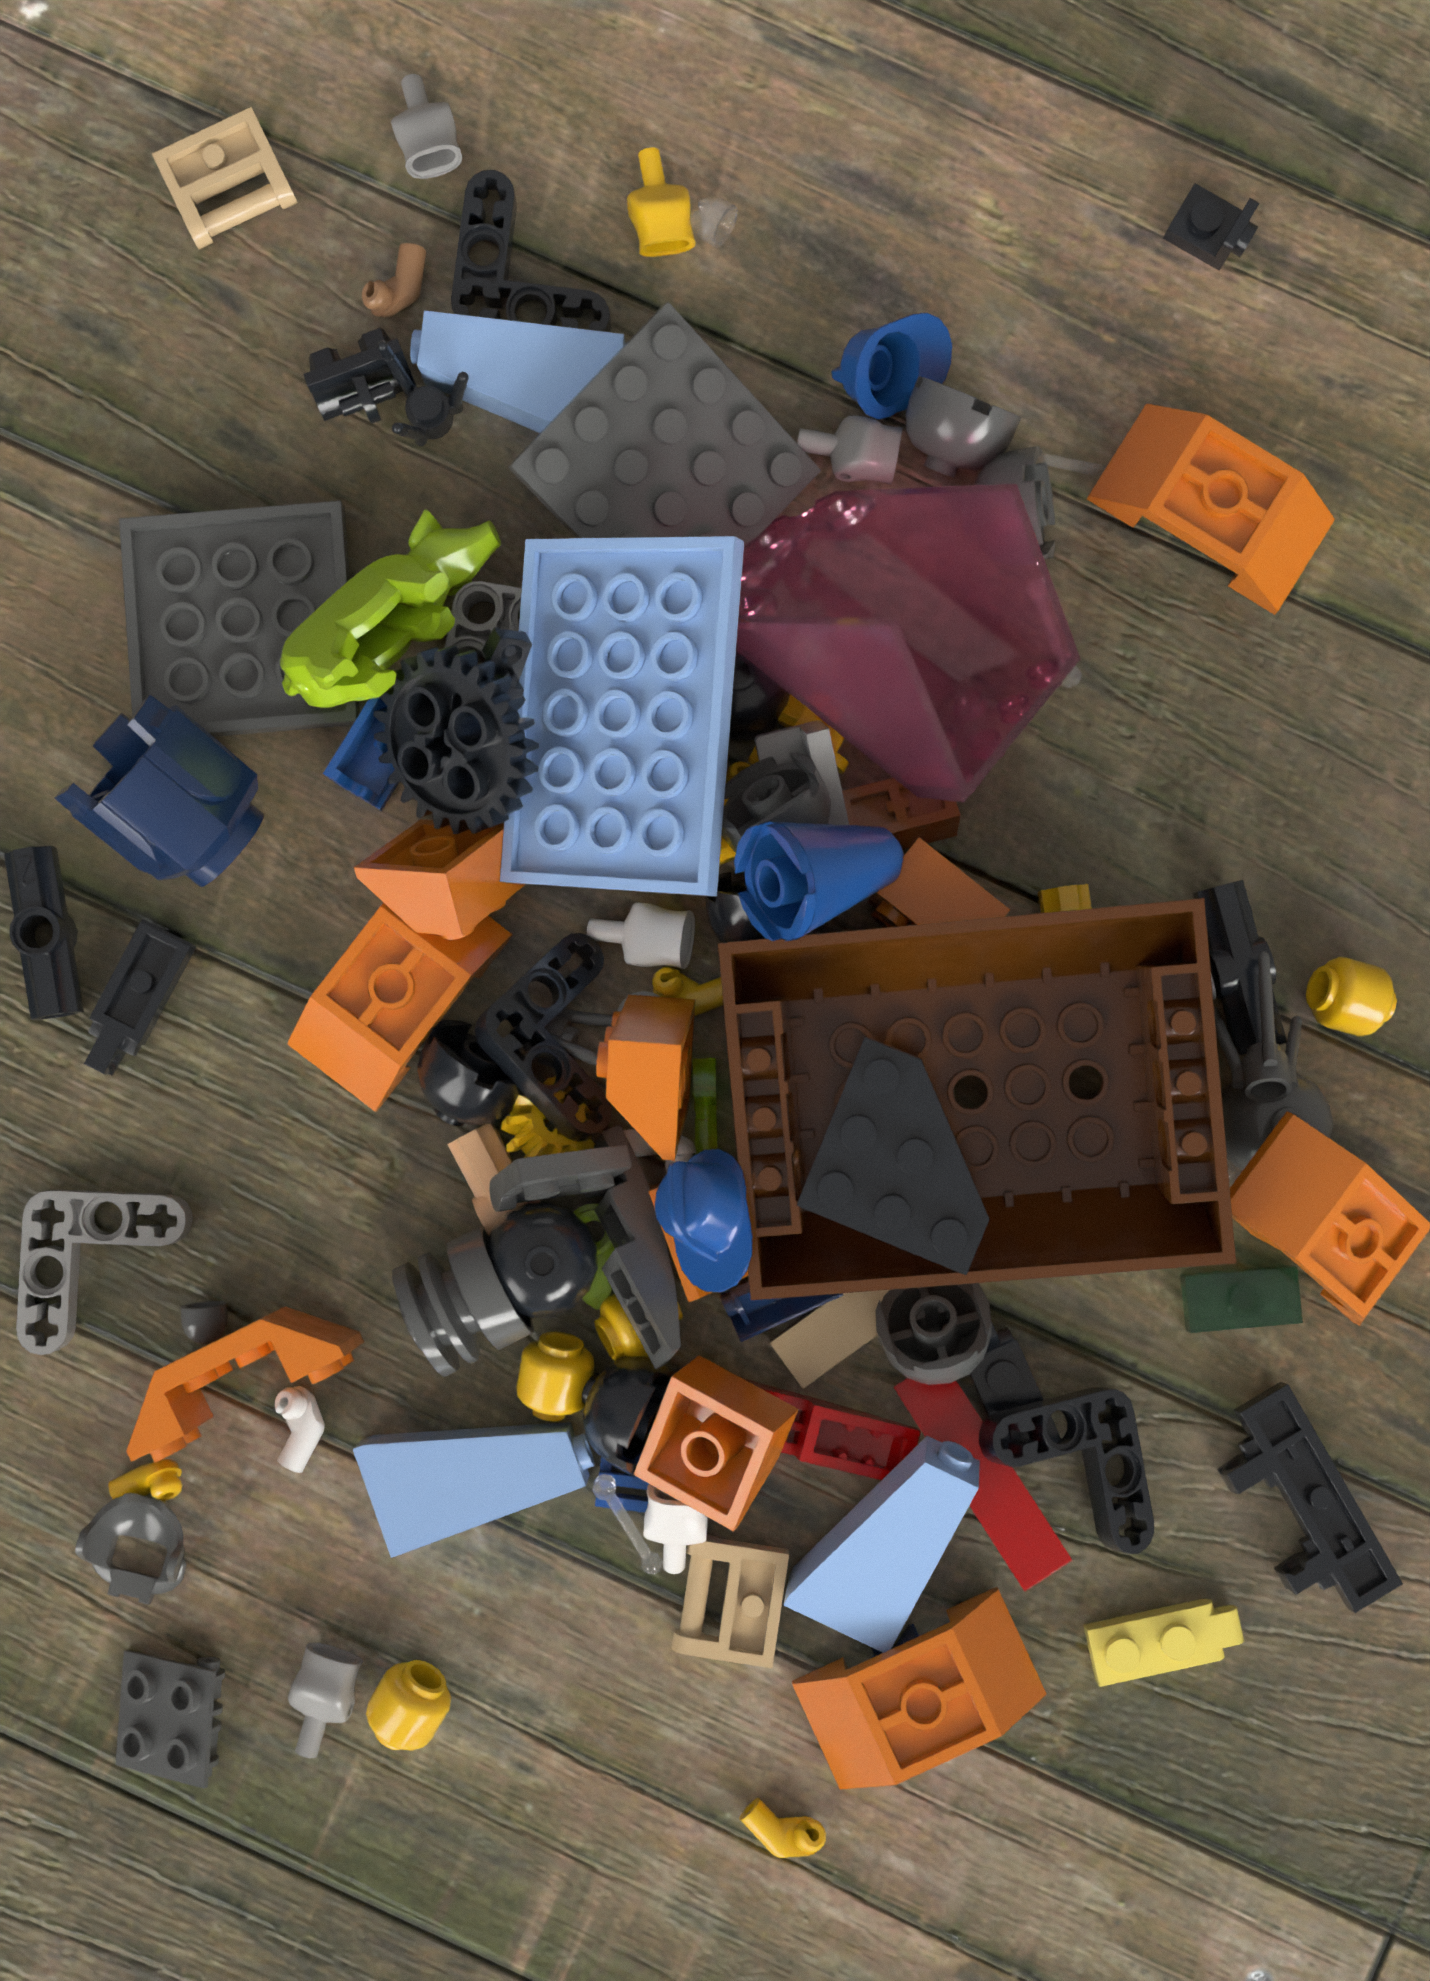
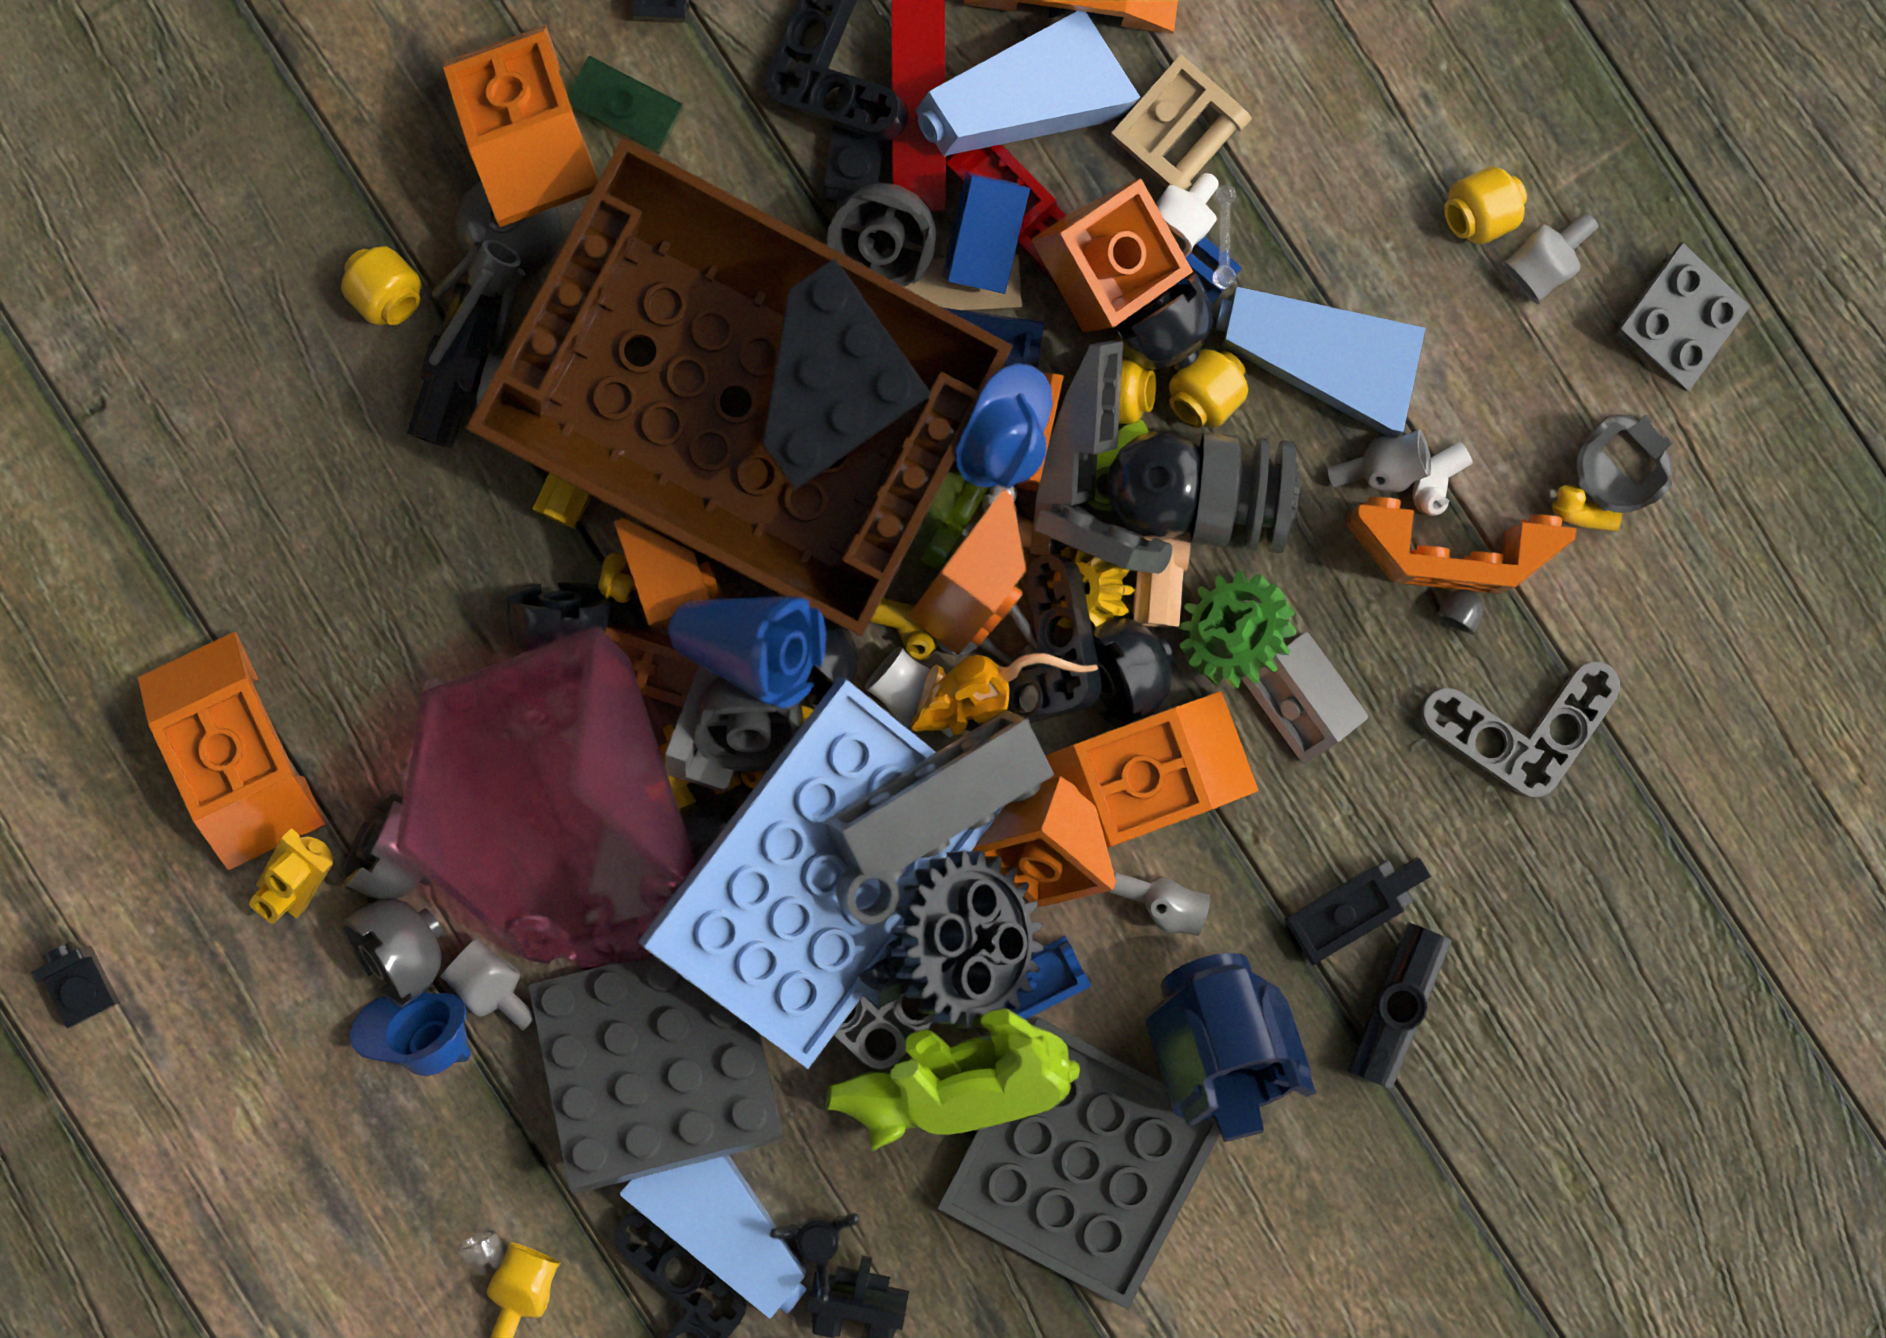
camera: 155 degrees left, 0 degrees up
none -> yellow hips [249,828,333,924]
none -> black cylinder [507,582,613,673]
none -> yellow arm [598,552,636,603]
none -> dark grey hinge [824,710,1054,924]
none -> light orange animal [910,653,1098,735]
none -> blue hinge [942,172,1030,294]
none -> light grey piece [1109,872,1210,936]
none -> bright green gear [1178,571,1296,688]
none -> light grey panel [1241,632,1368,765]
none -> light grey piece [1328,429,1431,492]

